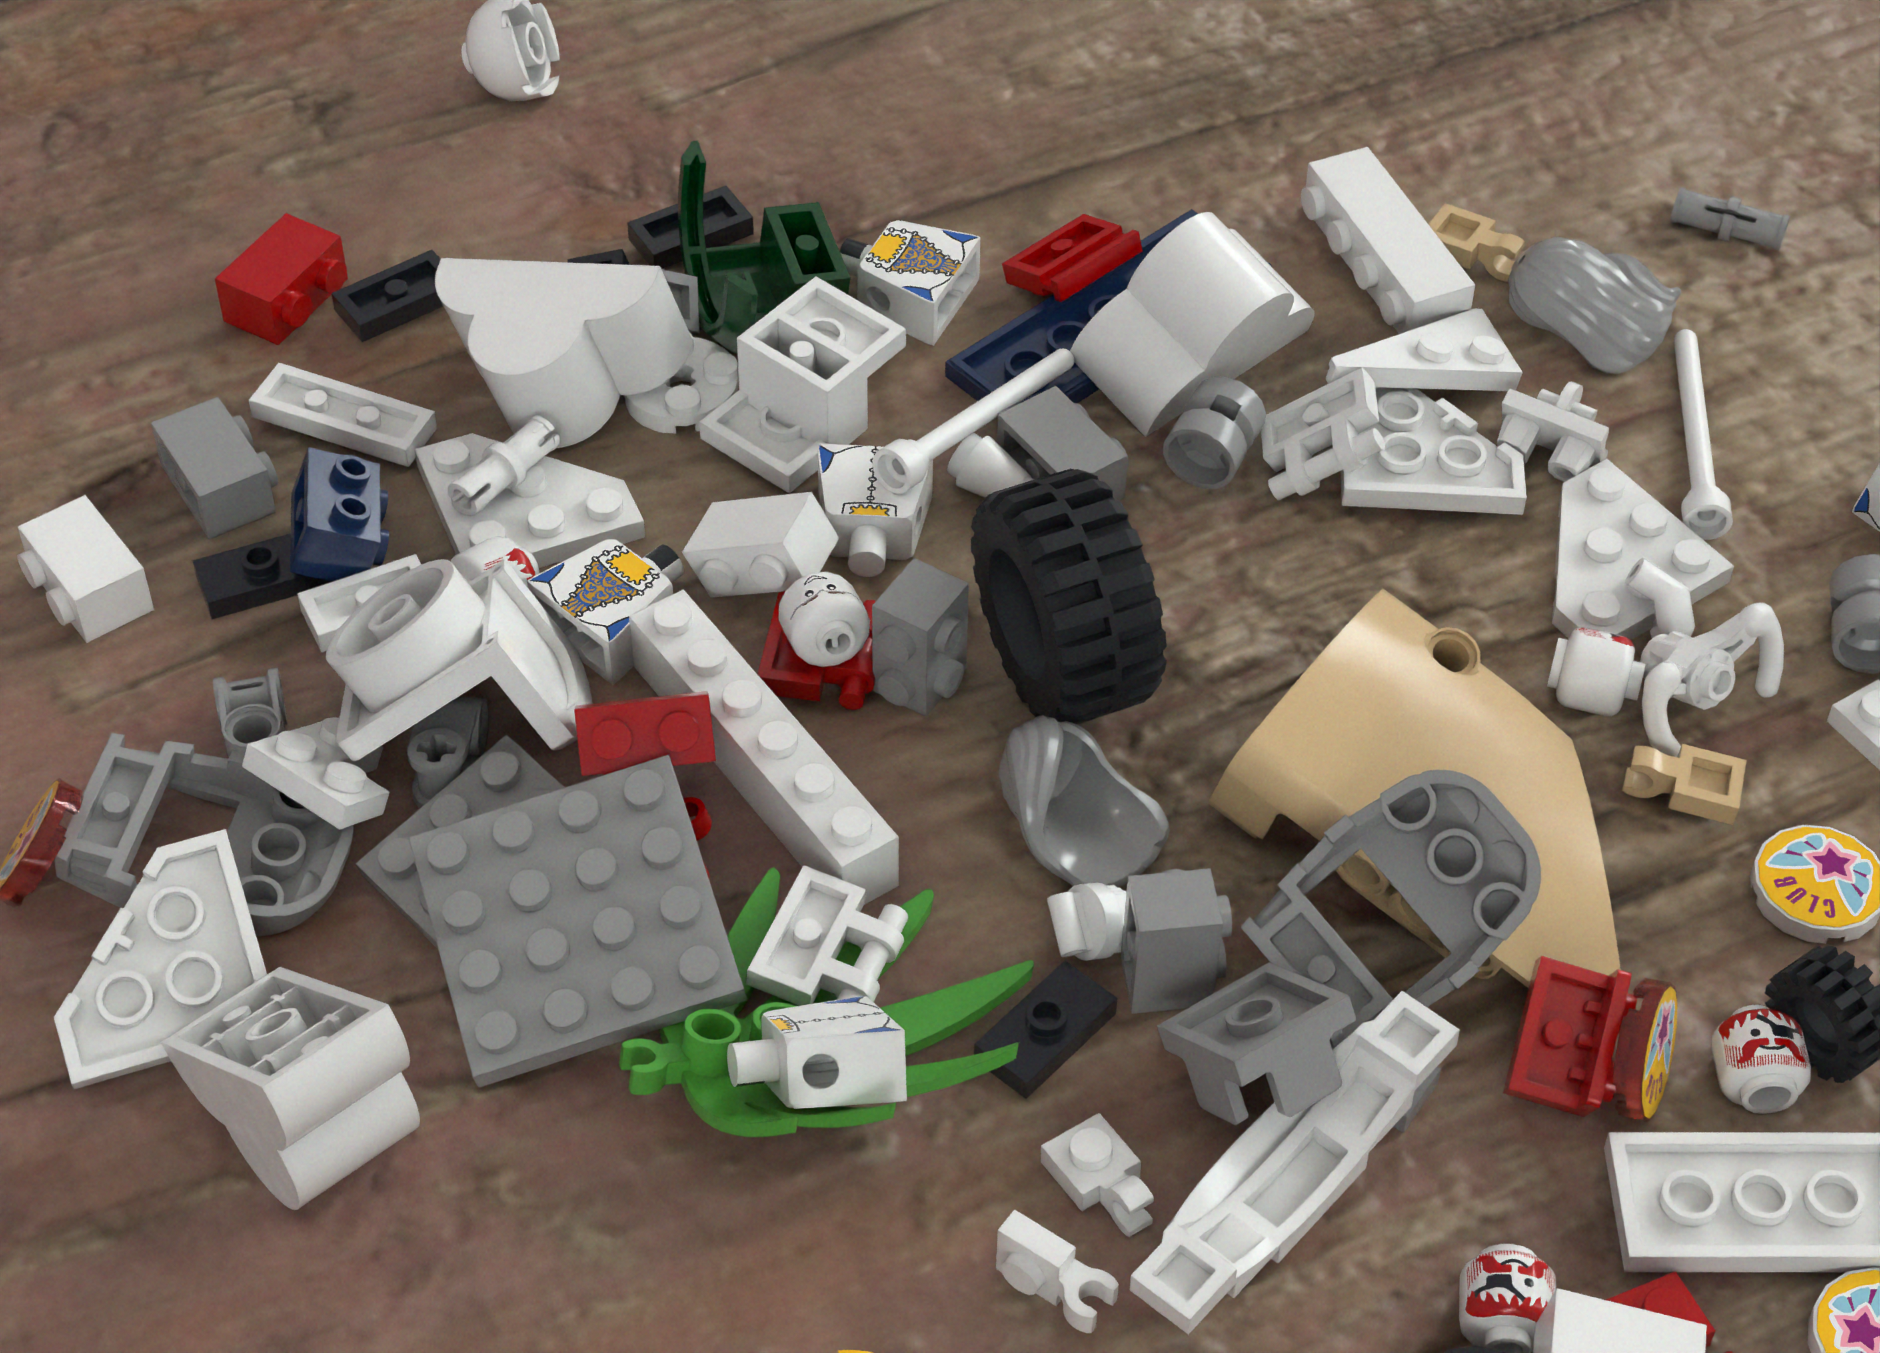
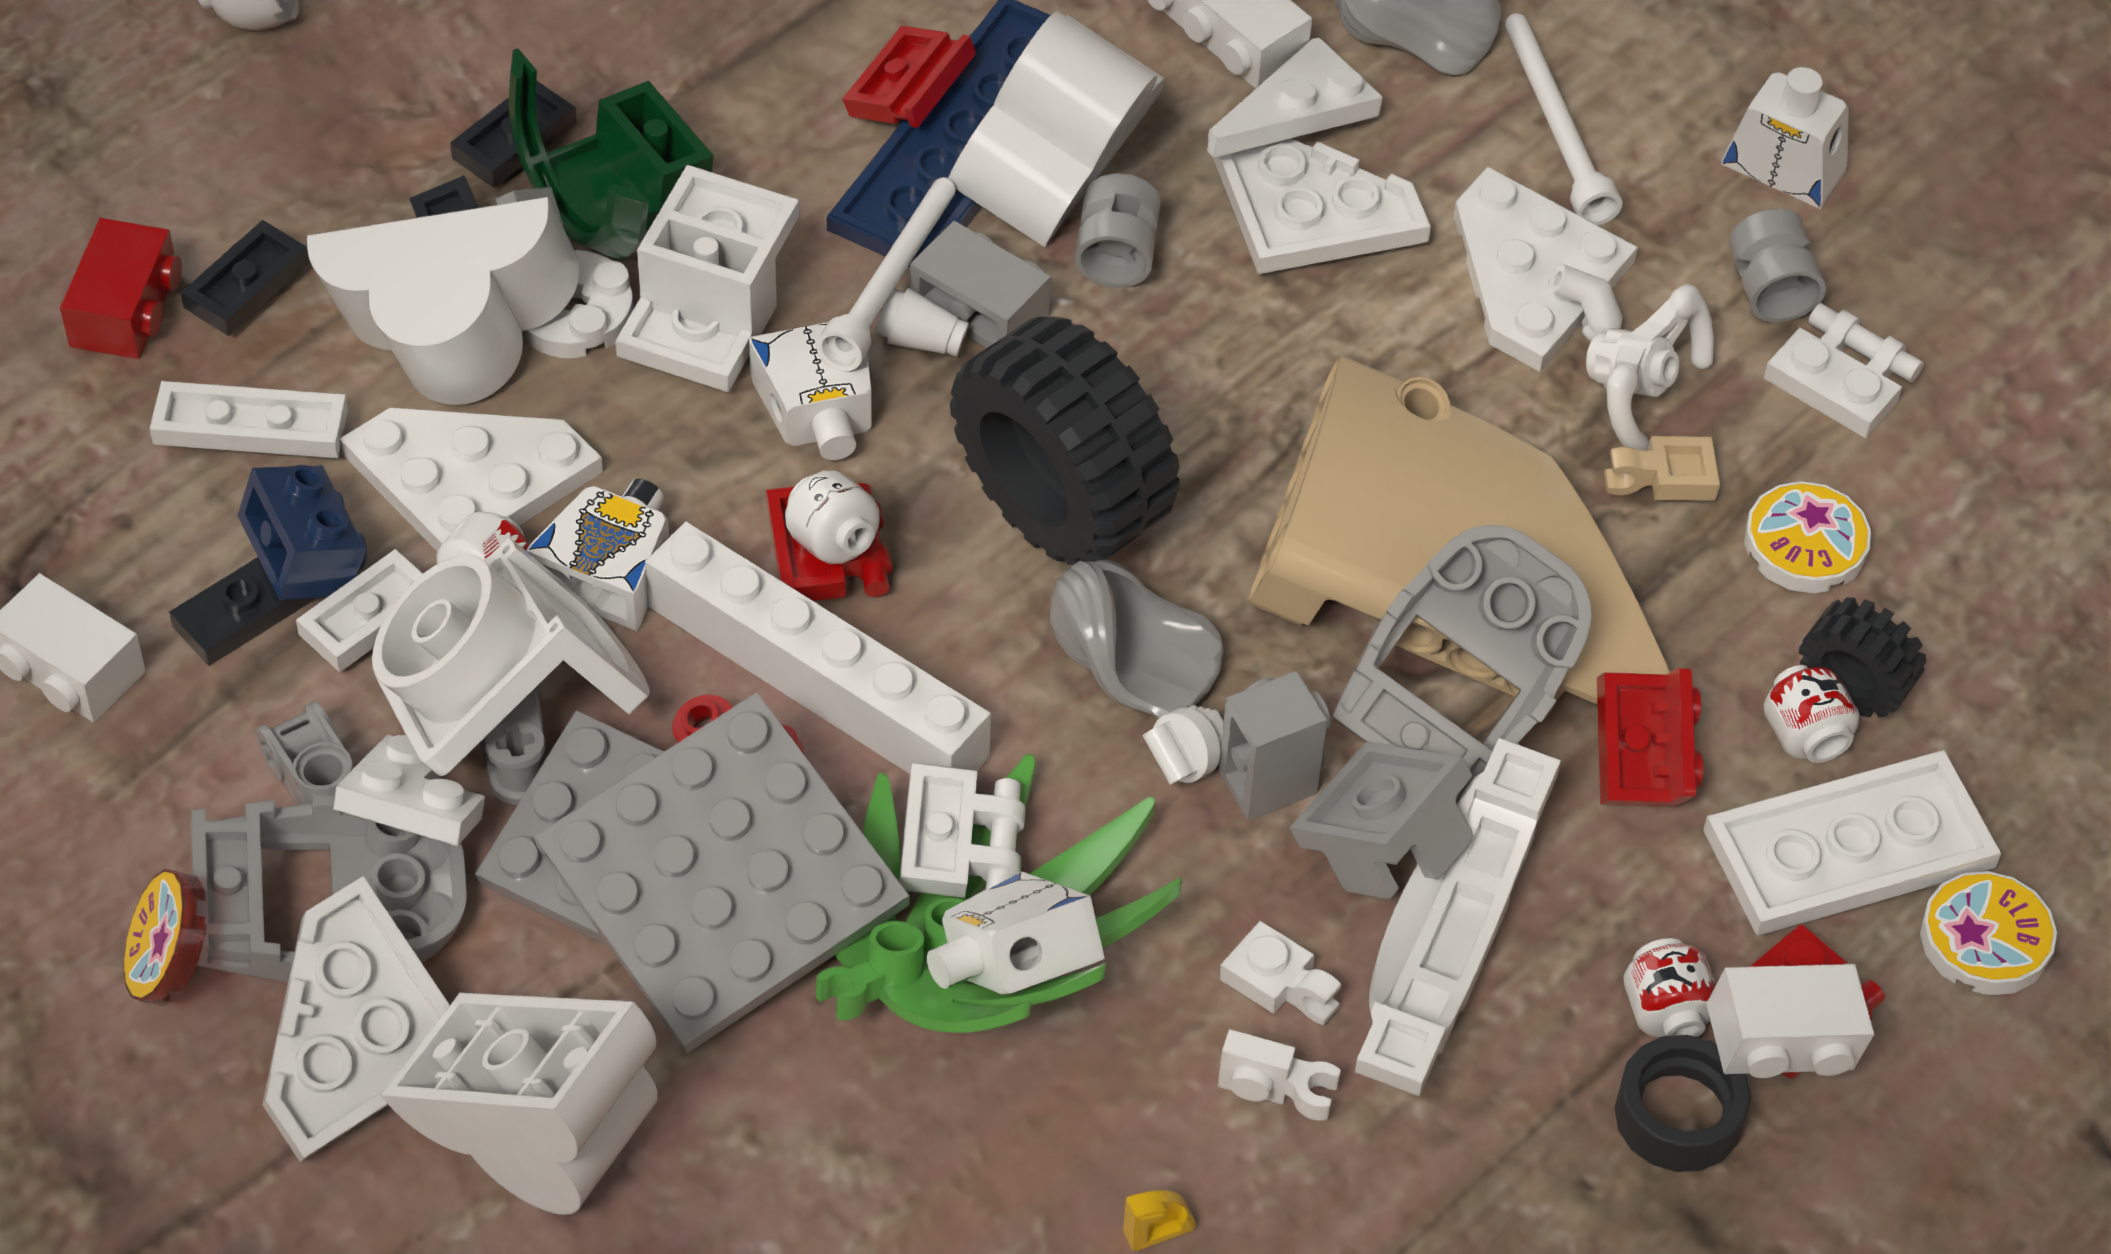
camera: 20 degrees left, 5 degrees up
light grey brick [151,397,278,539] -> none
white pin [447,415,560,516] -> none
red brick [574,691,716,776] -> none
white brick [682,492,839,598] -> none
white torso [840,220,980,346] -> none
light grey brick [872,558,969,716] -> none
black plate [974,961,1117,1099] -> none
white plate [1261,367,1385,500] -> none
white hips [1497,381,1609,482] -> none
white head [1547,627,1646,716] -> none
tile [1613,978,1677,1122] -> none

